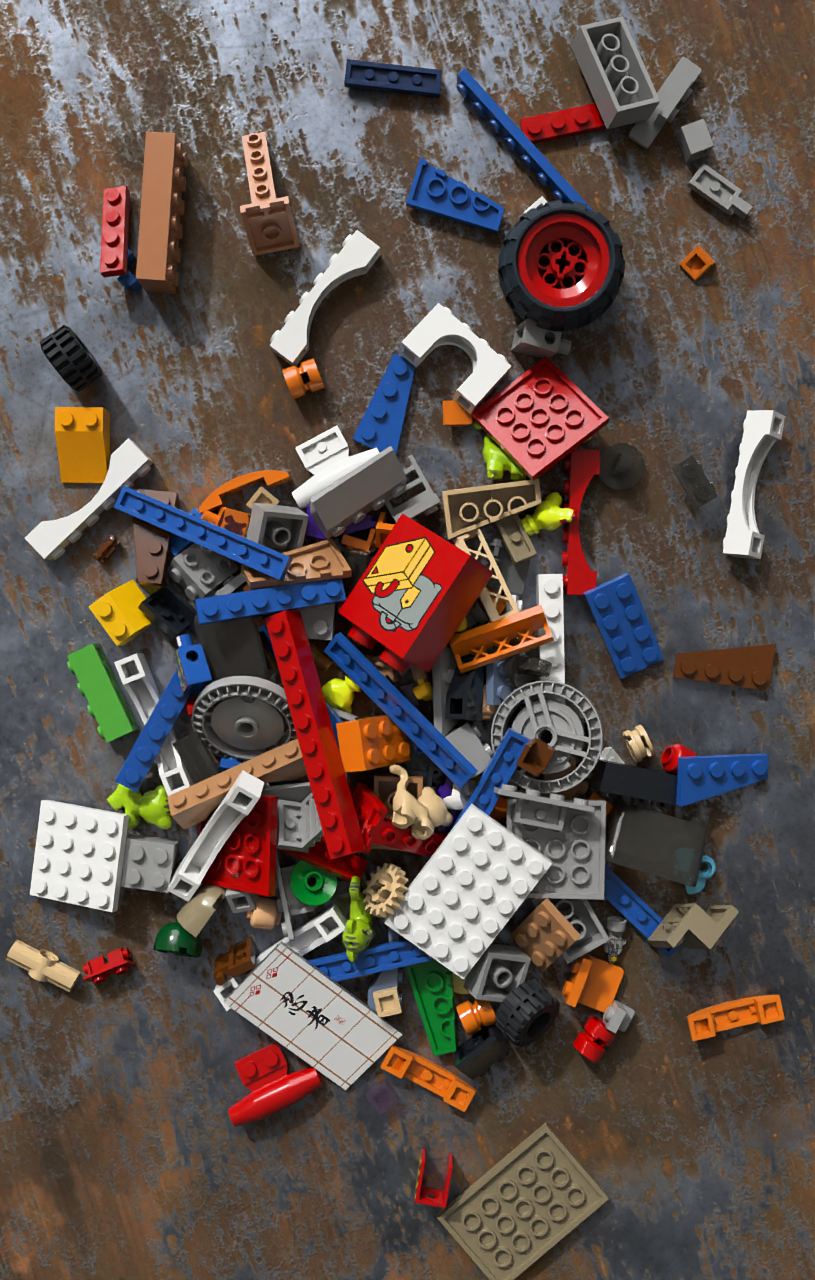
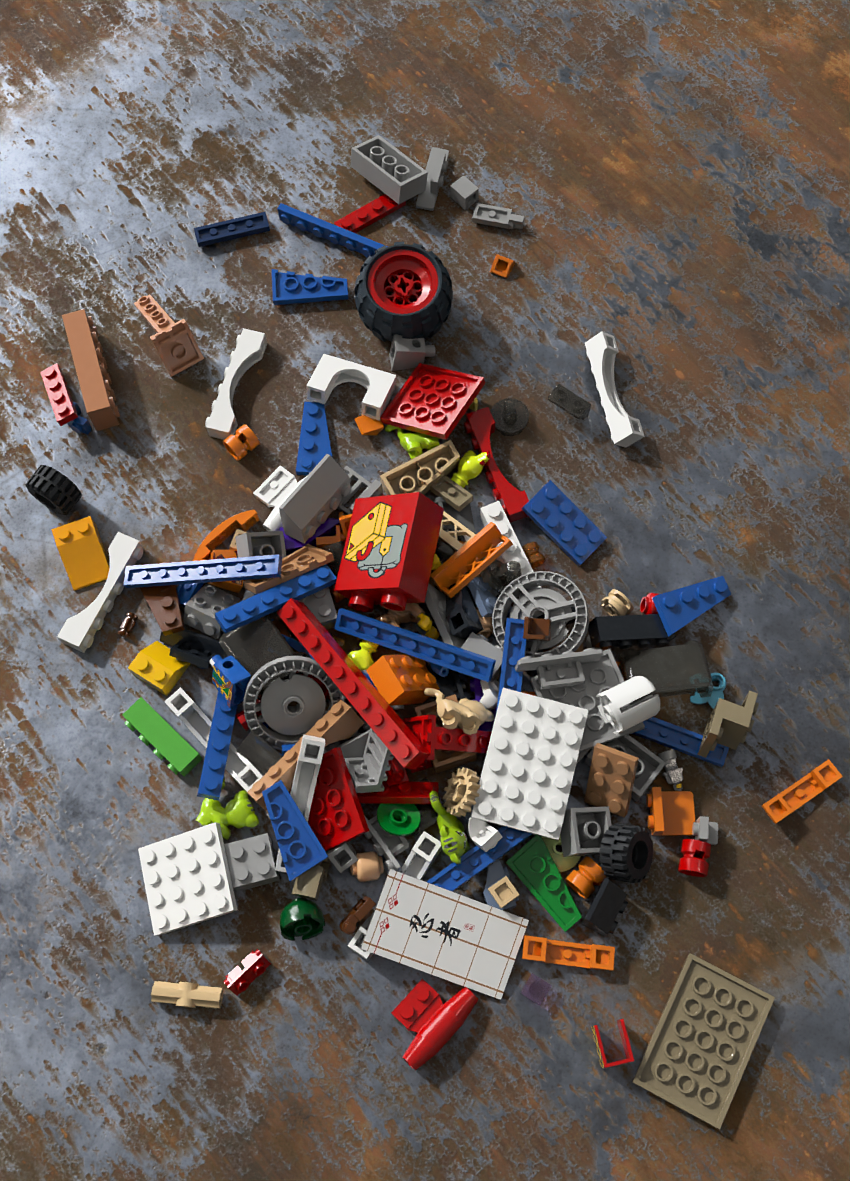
camera: 20 degrees left, 20 degrees down
reddish brown wing [672,644,776,691] -> none
none -> blue wing [262,780,329,882]
none -> white plate [468,818,502,852]
none -> clear orange wheel [522,542,546,569]
none -> white cylinder [596,676,660,735]

